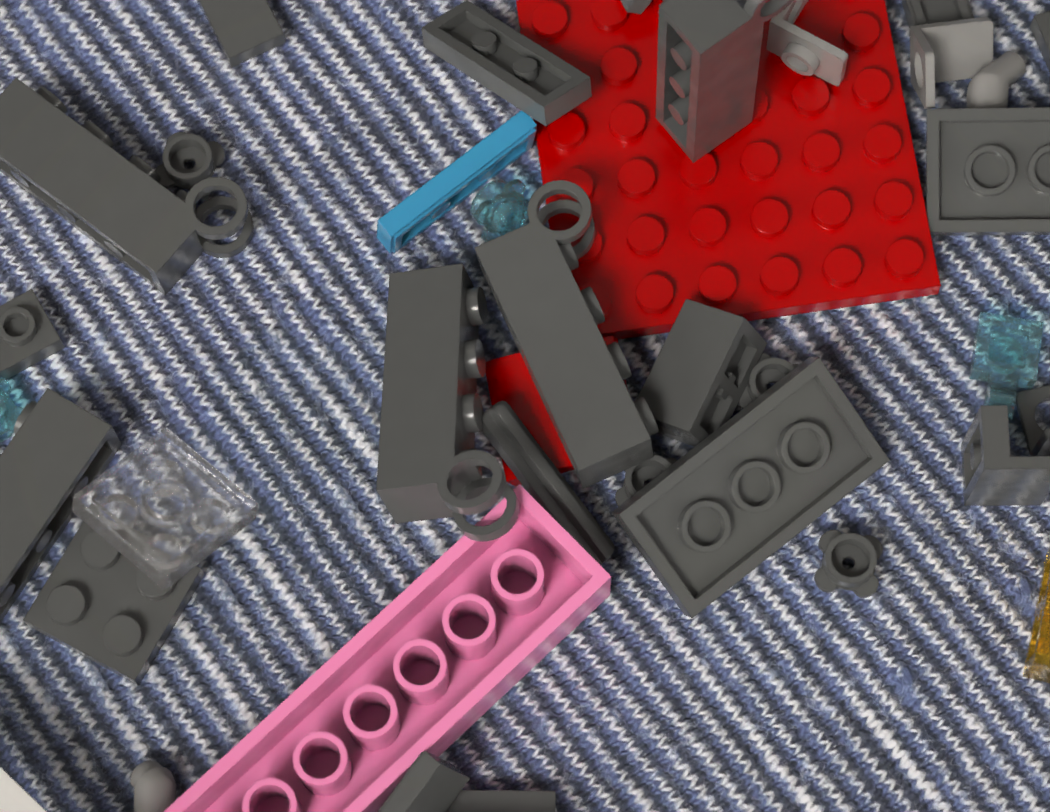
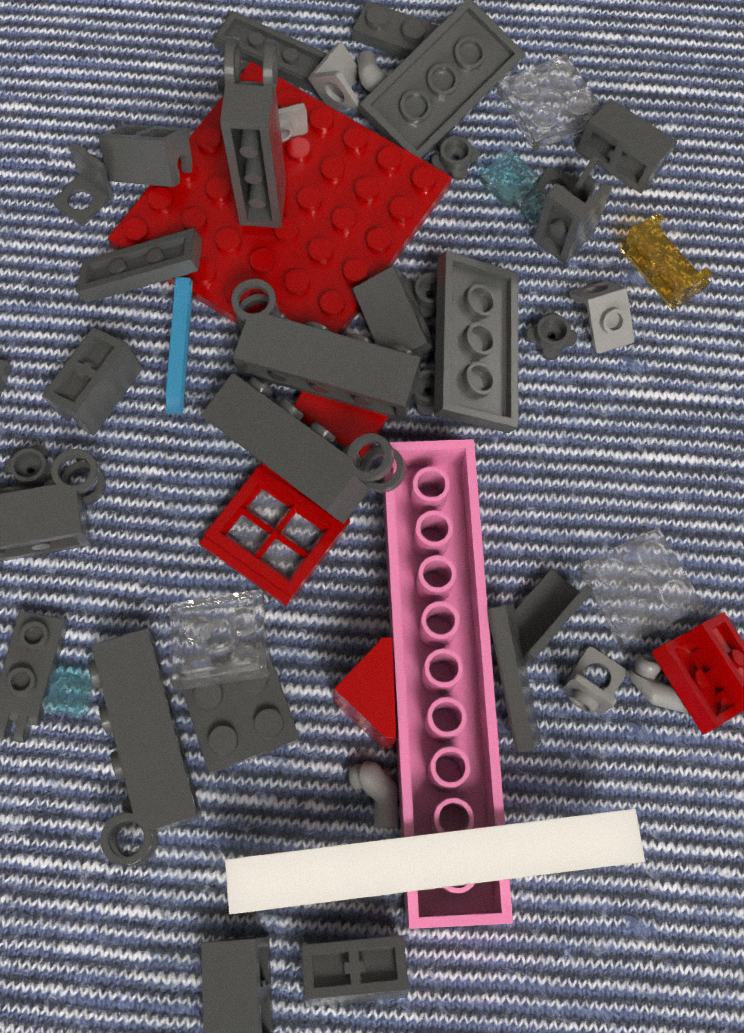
camera: 55 degrees left, 0 degrees up
clear light blue plate [471,179,529,243] -> none
dark grey axle [481,401,615,565] -> none
none -> dark grey hinge [42,327,143,436]
none -> red piece [199,463,350,607]
none -> red slope [334,637,396,750]
none -> dark grey plate [432,136,479,180]
none -> light grey bracket [569,281,634,353]

